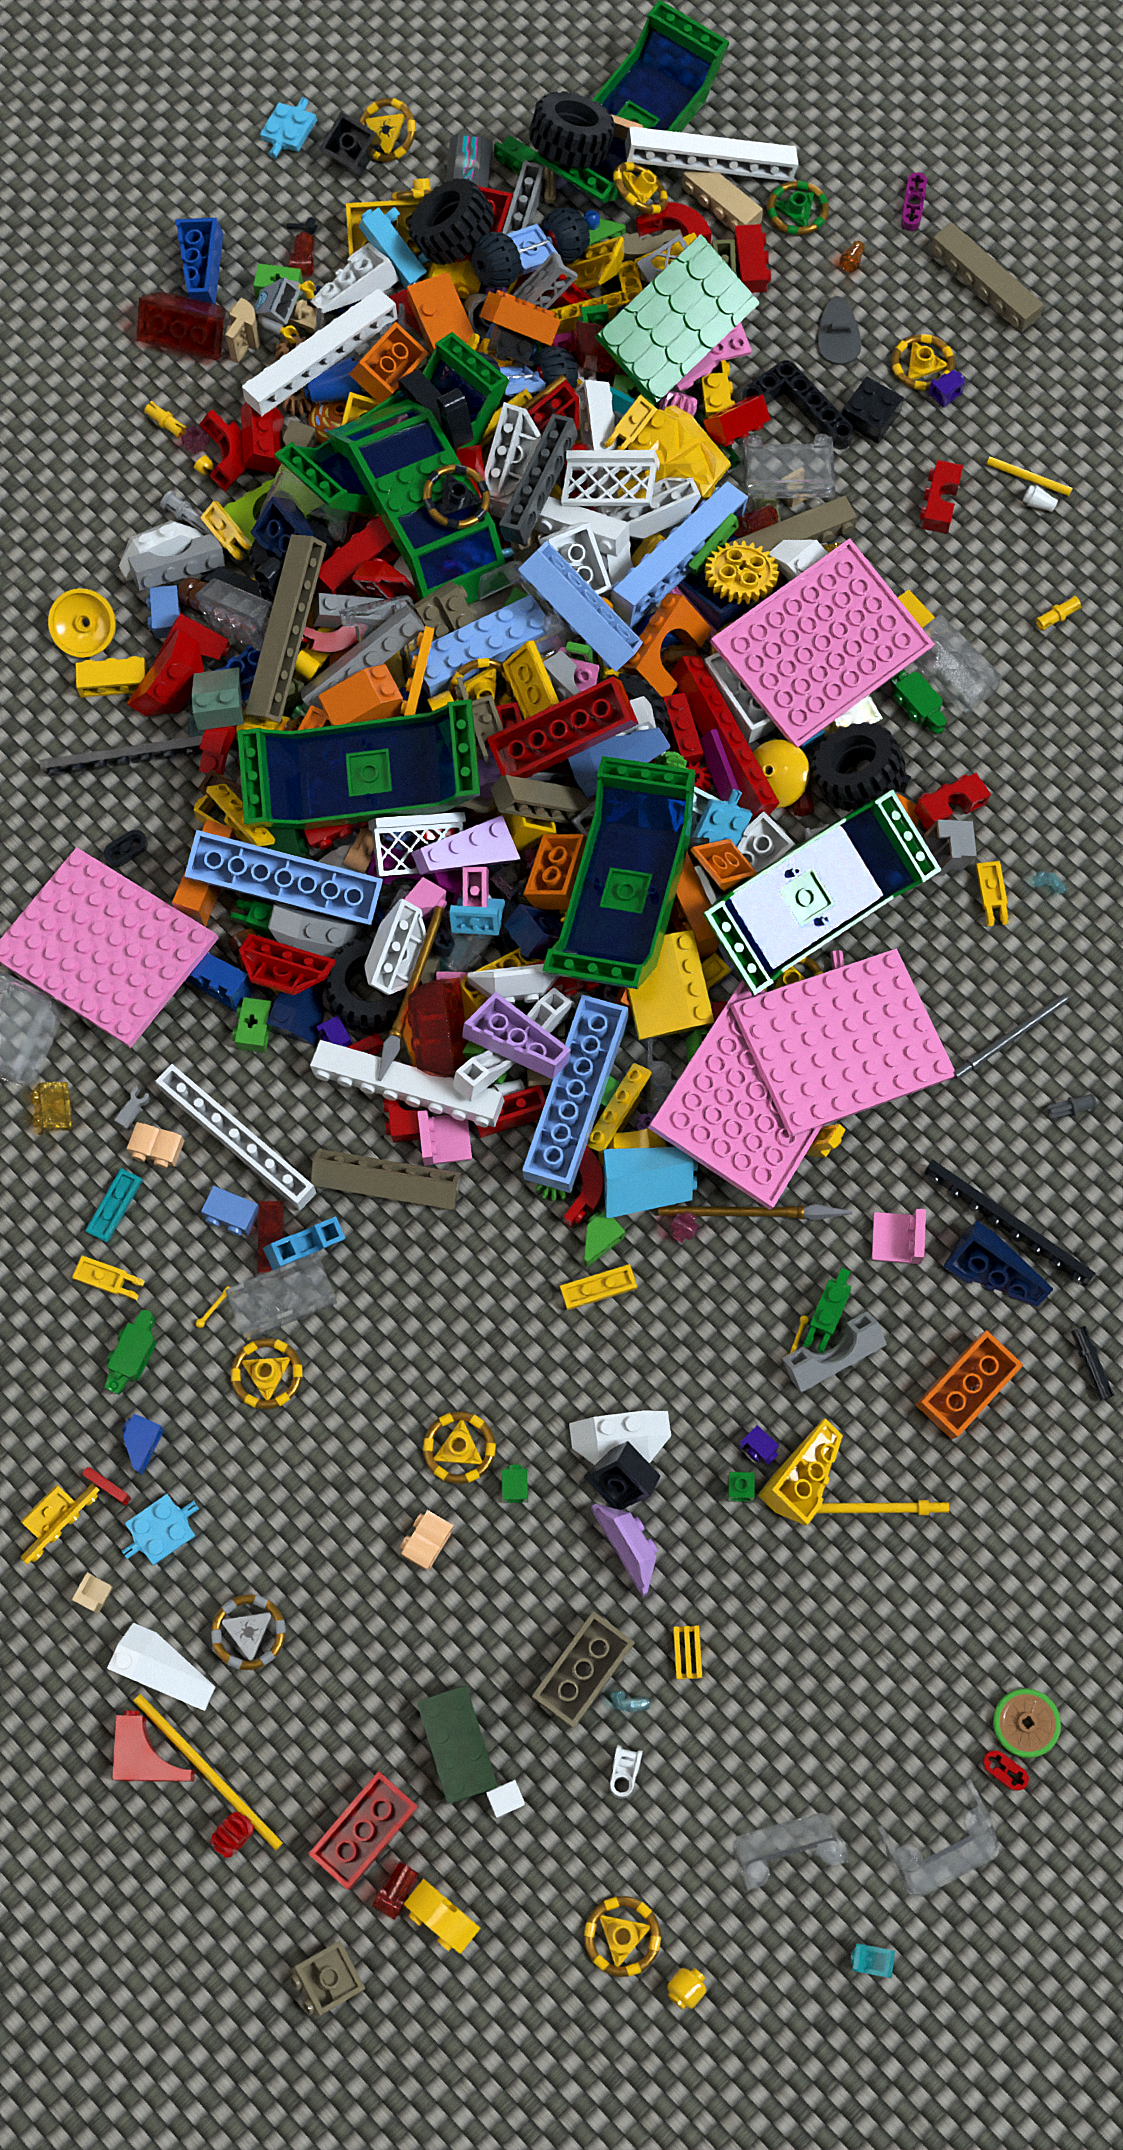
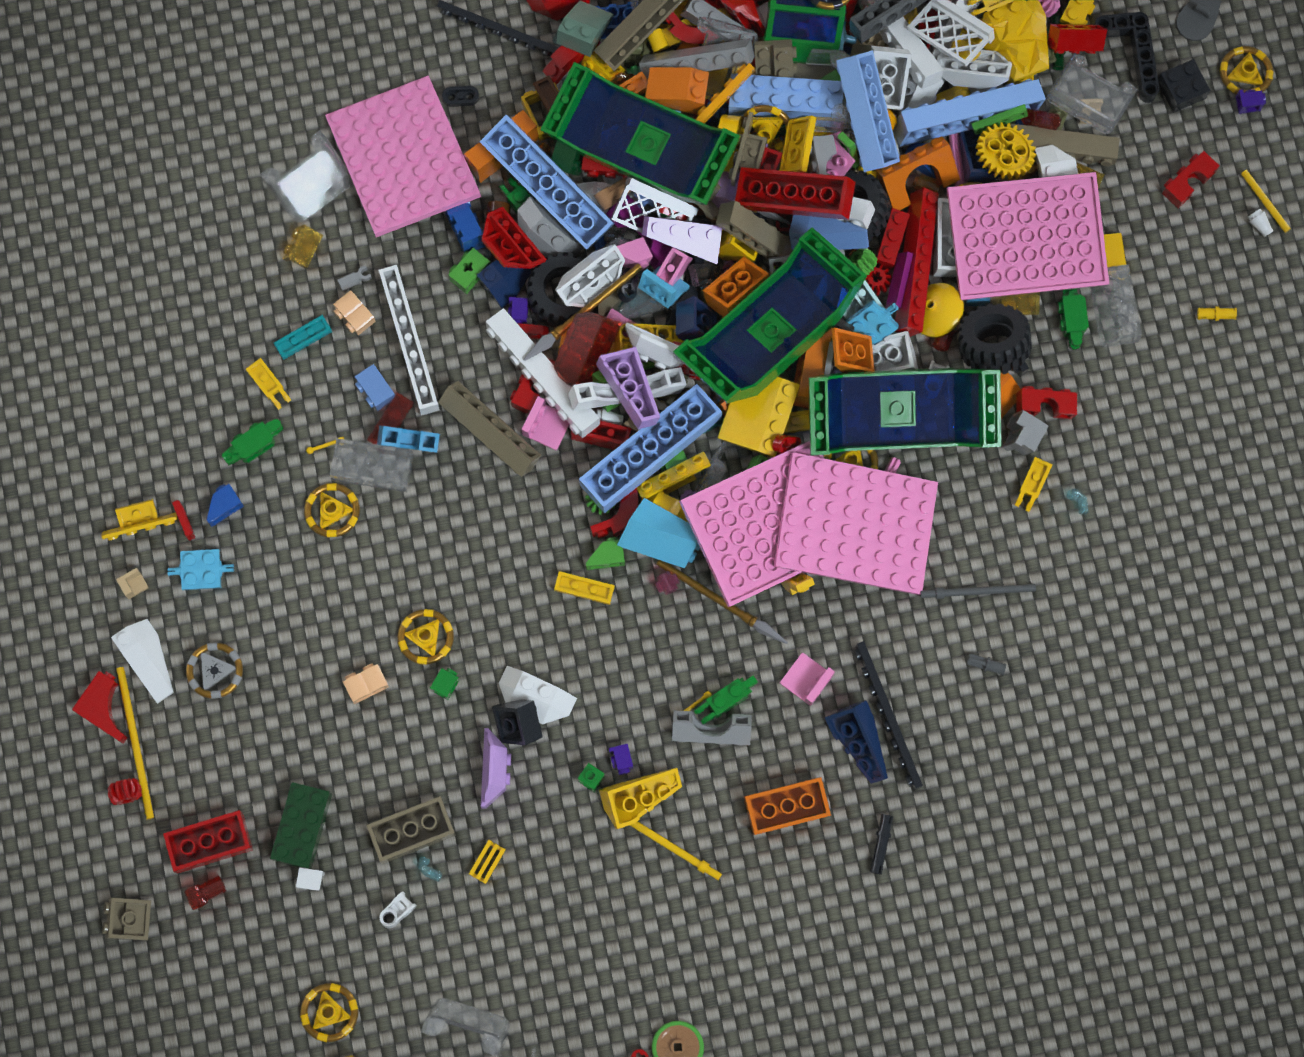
camera: 30 degrees right, 5 degrees up
yellow bracket [206,784,276,847] -> none
yellow brick [403,1879,481,1954] -> none
none -> red beam [772,435,801,453]

